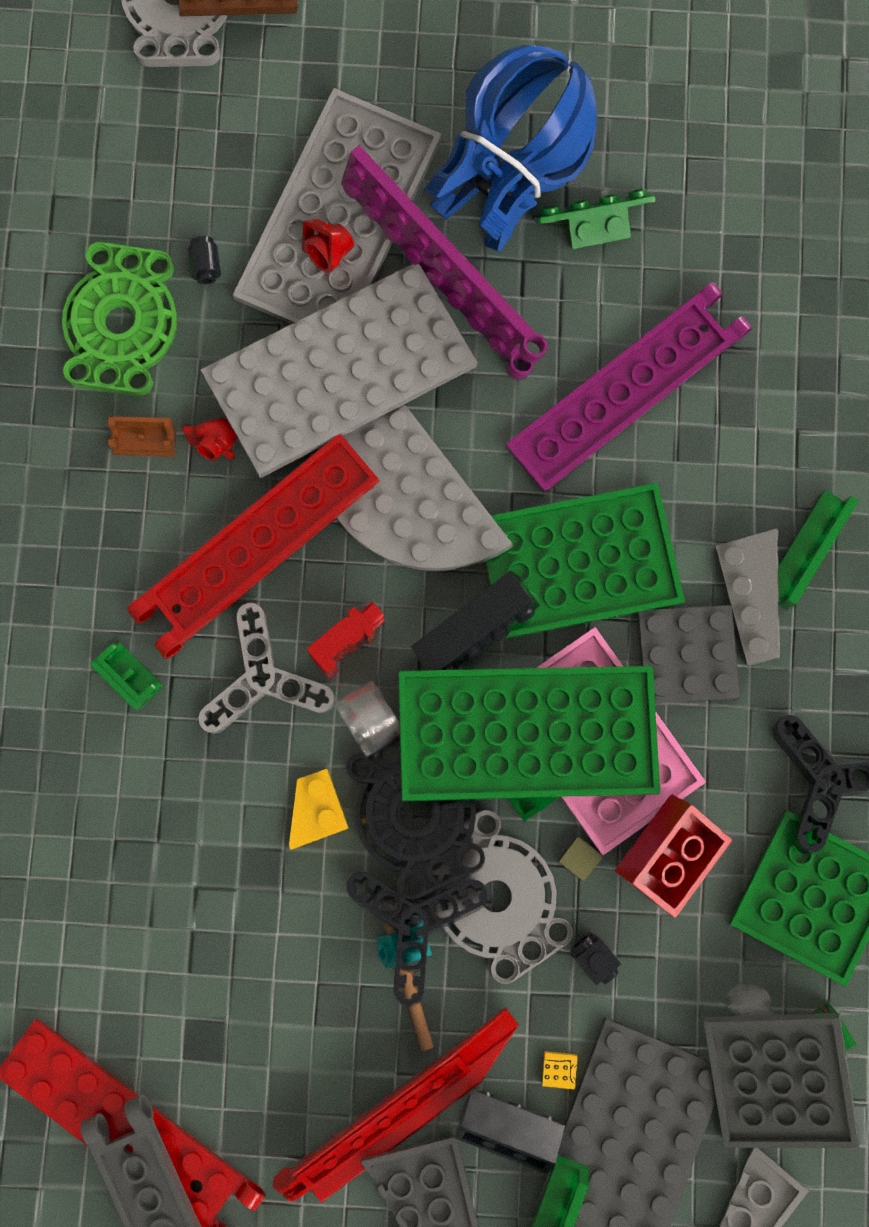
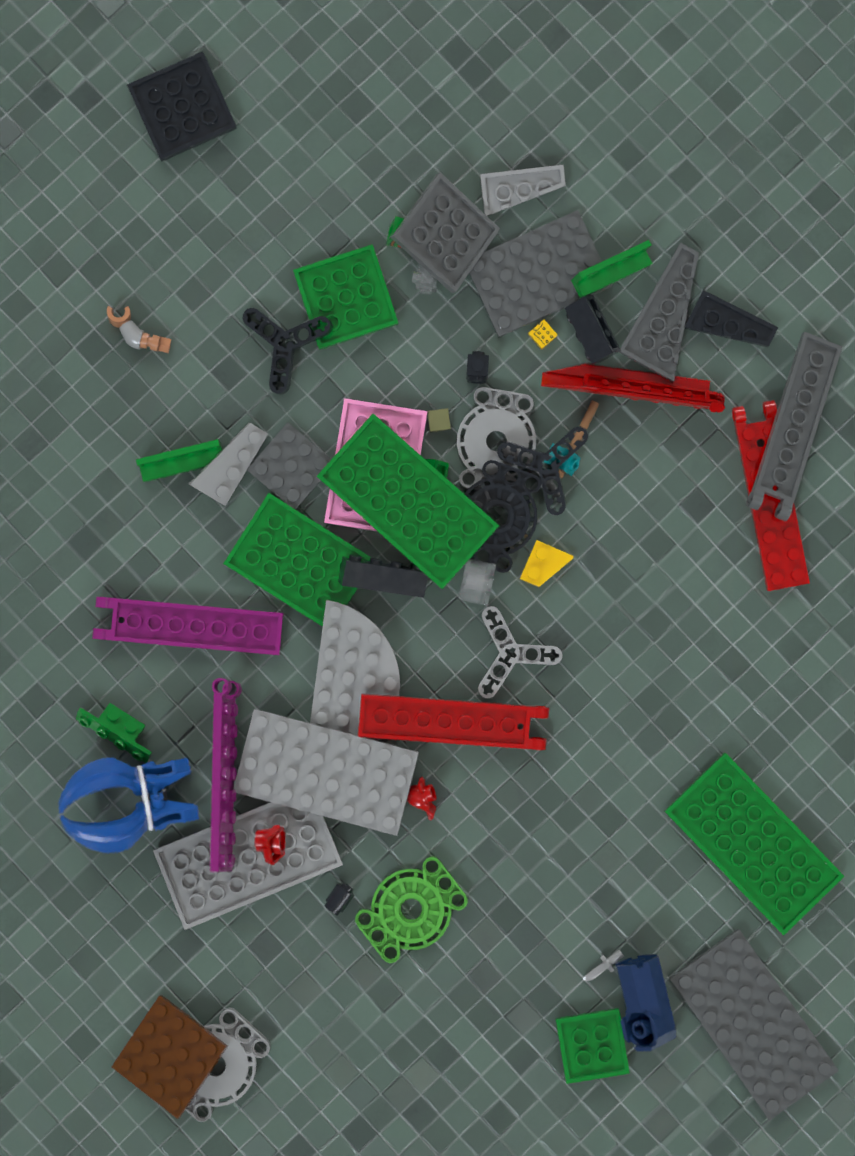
camera: 135 degrees left, 5 degrees up
green hinge [90,642,164,711] -> none
dark orange hinge [108,416,177,457] -> none
red hips [306,601,385,680] -> none
red brick [614,794,732,918] -> none

